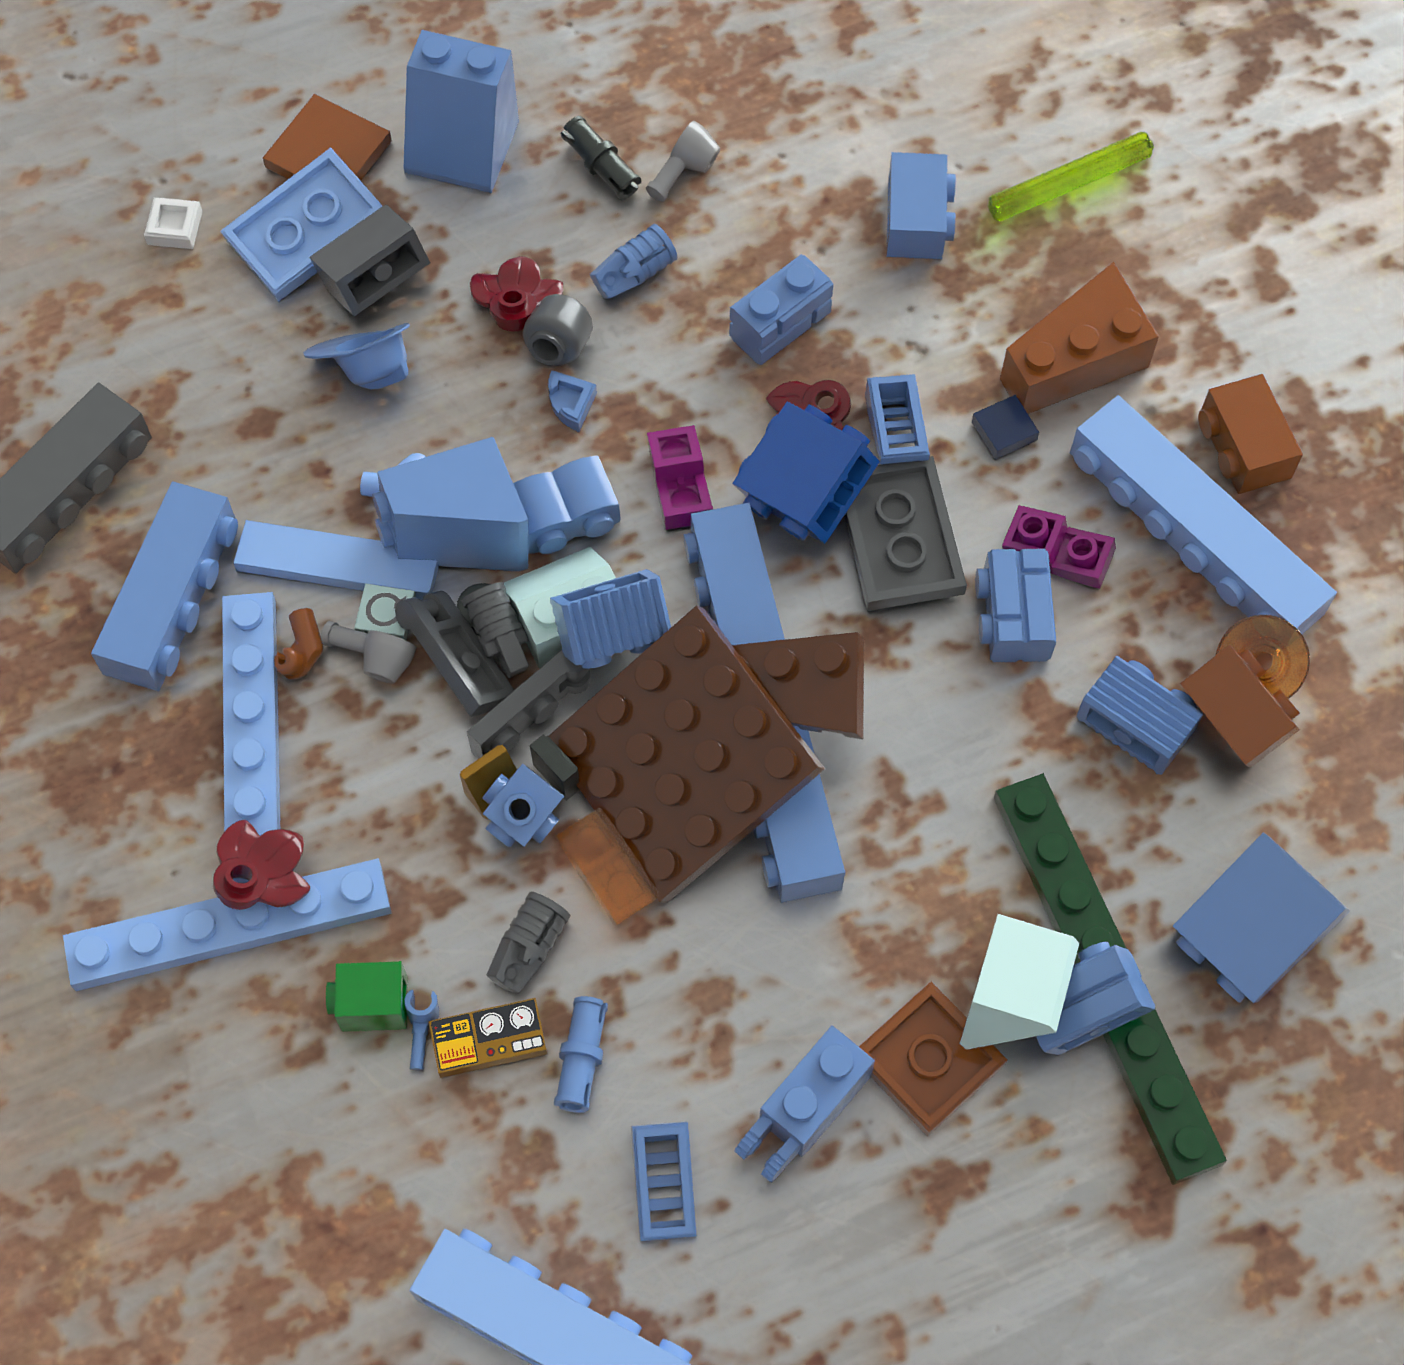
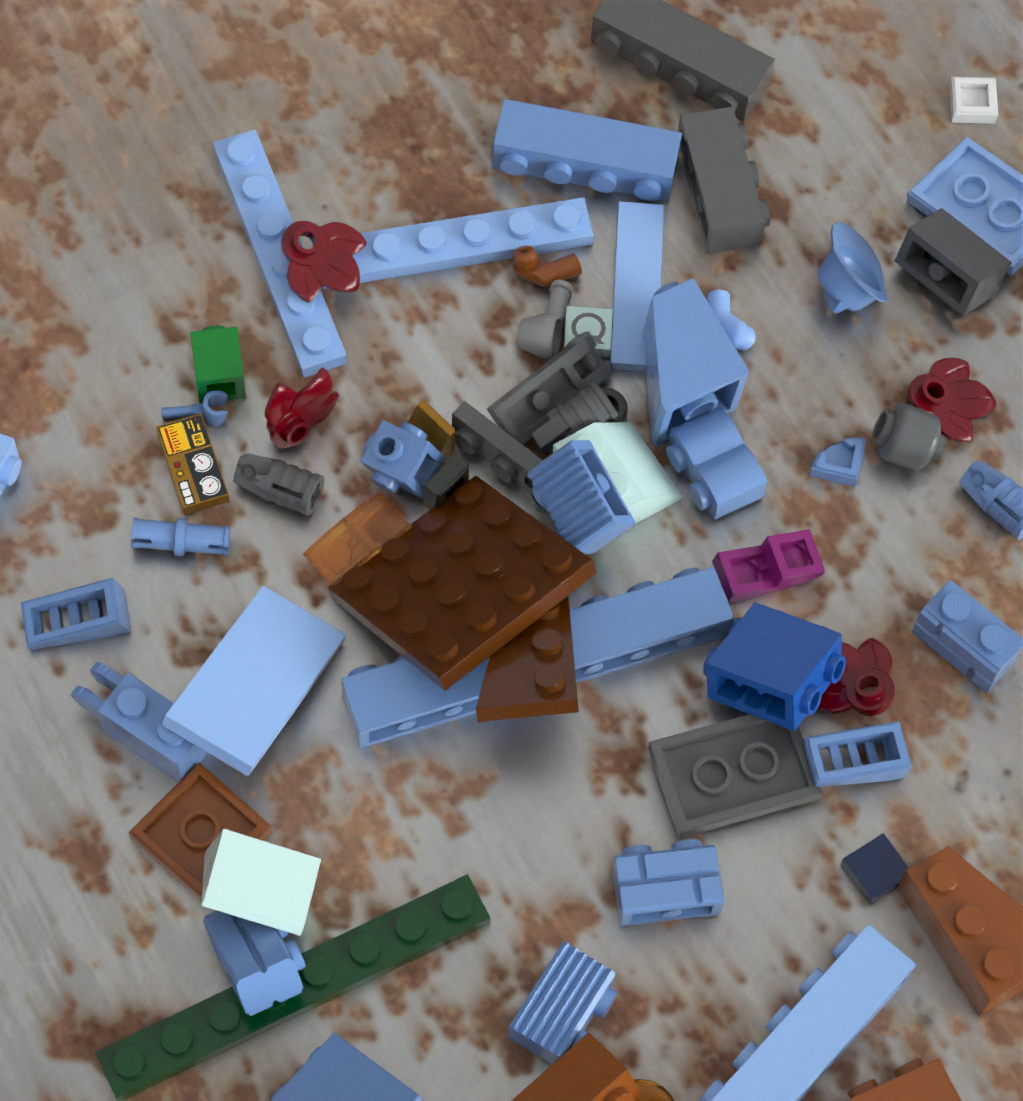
camera: 80 degrees right, 0 degrees up
magenta slope [1002,505,1116,589] -> none
none -> light blue tile [162,586,347,776]
none -> dark red plate [264,367,339,449]
none -> dark grey brick [678,106,770,254]

